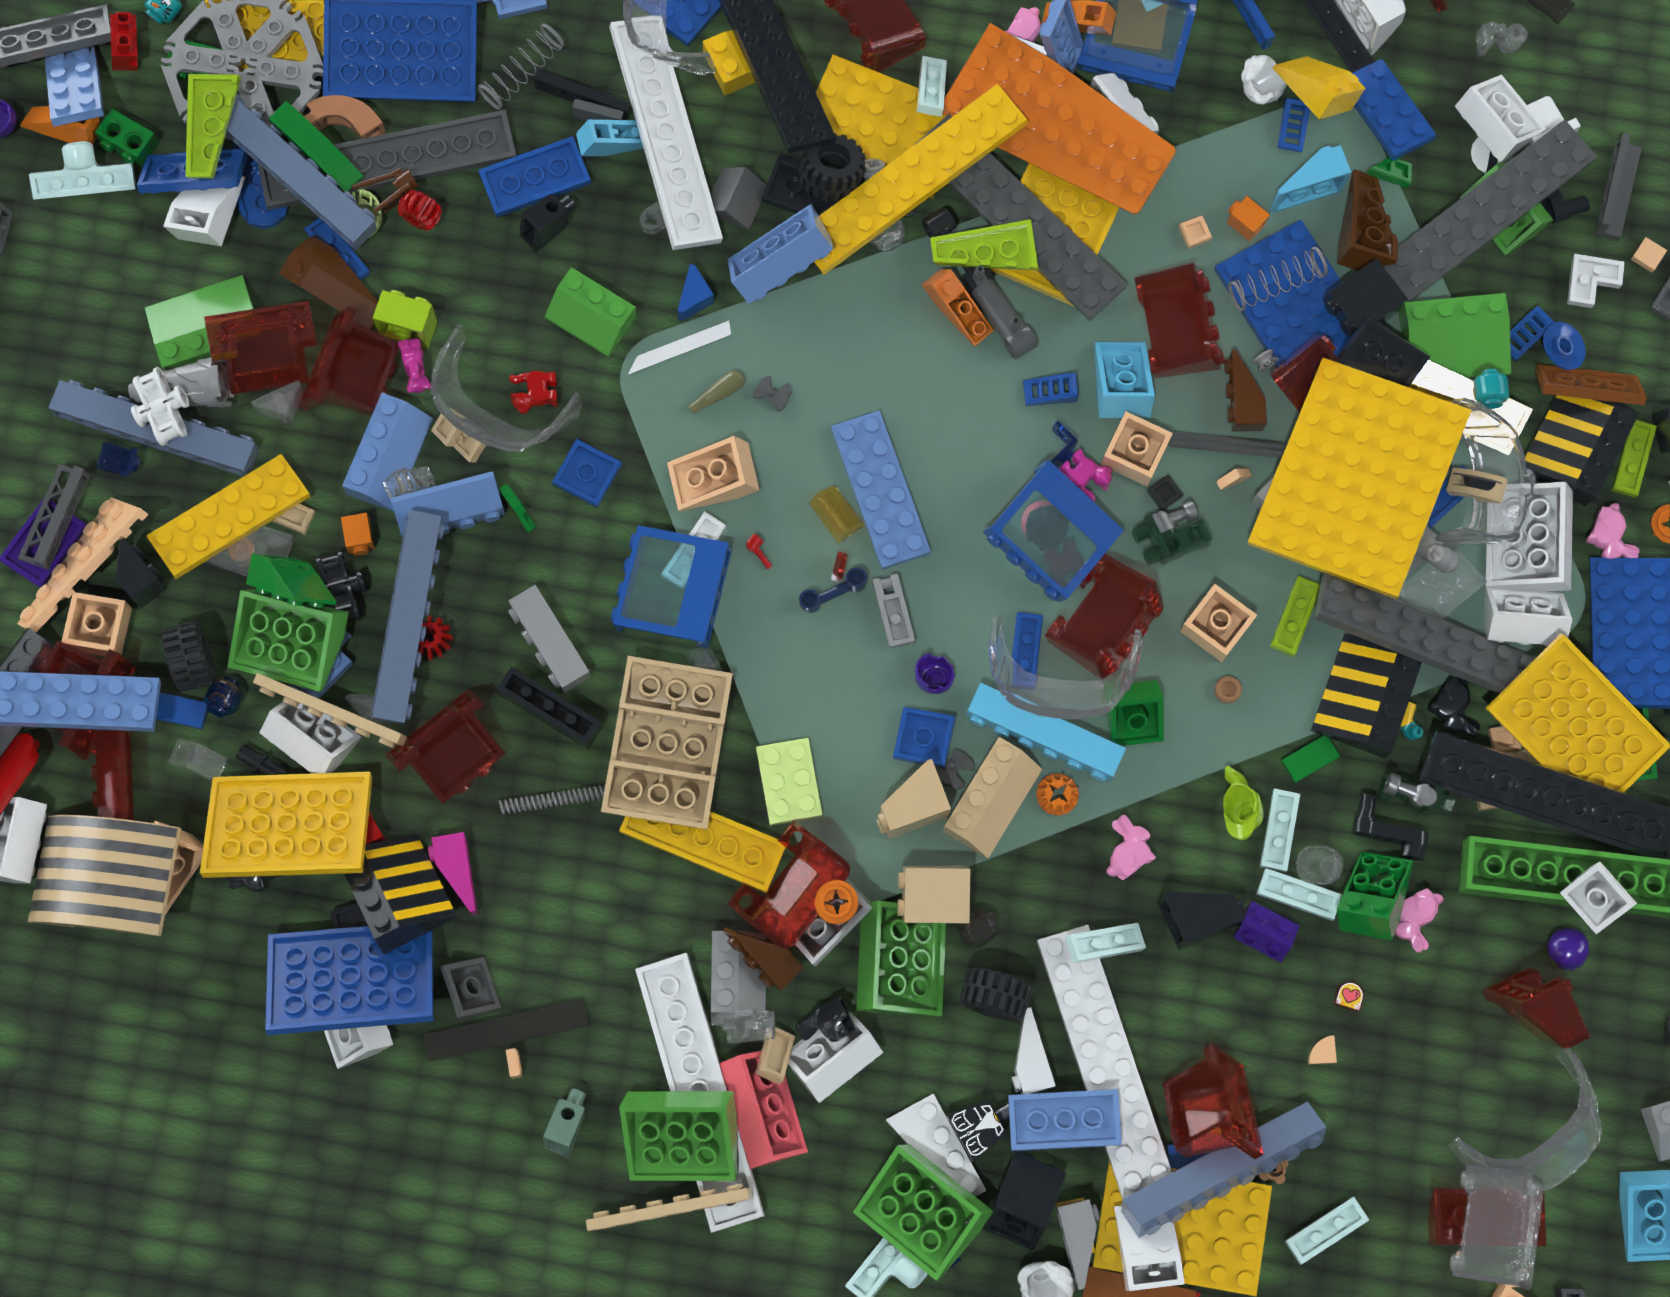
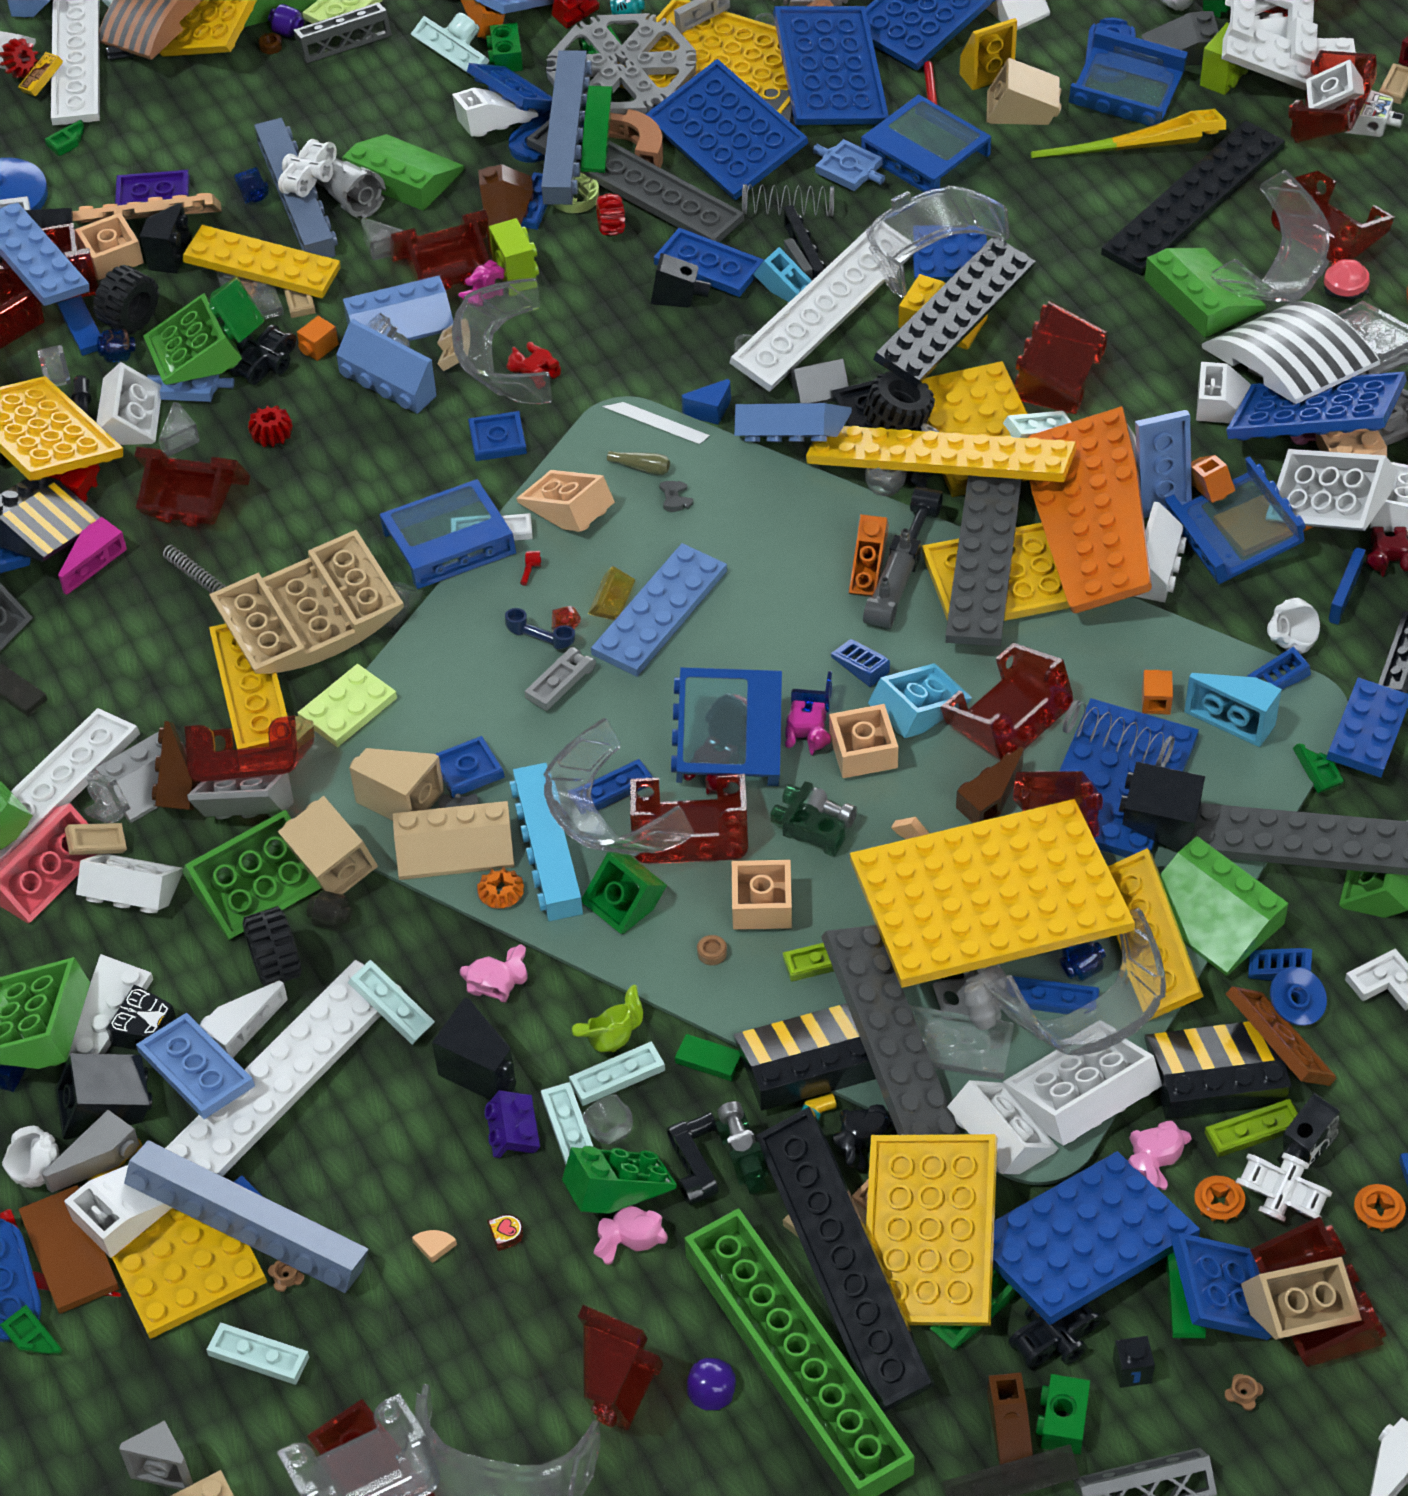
camera: 60 degrees right, 25 degrees down
dark grey fence [18,464,90,571] -> none
lime wing [185,74,241,179] -> none
clear red windscreen [204,301,317,395] -> none
tan plate [253,673,407,748] -> none
reddish brown plant [351,168,418,214] -> none
sand blue brick [370,510,444,726] -> none
black brick [497,667,602,750] -> none
green tile [498,484,536,533] -> none
light grey brick [507,585,591,693] -> none
bright green slope [545,267,637,358] -> none
black animal [795,995,856,1041] -> none
orange gear [815,880,859,924] -> none
dark purple hair [914,653,955,694] -> none
lime wing [930,219,1039,271] -> none
pearl dark grey tile [1147,475,1184,511] -> none
clear red windscreen [1162,1043,1264,1159] -> none
dark grey axle [1169,432,1288,458] -> none
light nougat tile [1178,215,1212,249] -> none
yellow slope [1272,56,1366,120] -> none
reddish brown wedge [1337,169,1398,271] -> none
black plate [1337,316,1430,388] -> none
tan slope [1446,467,1508,504] -> none
teal head [1474,369,1509,409] -> none
white slope [1560,862,1637,934] -> none

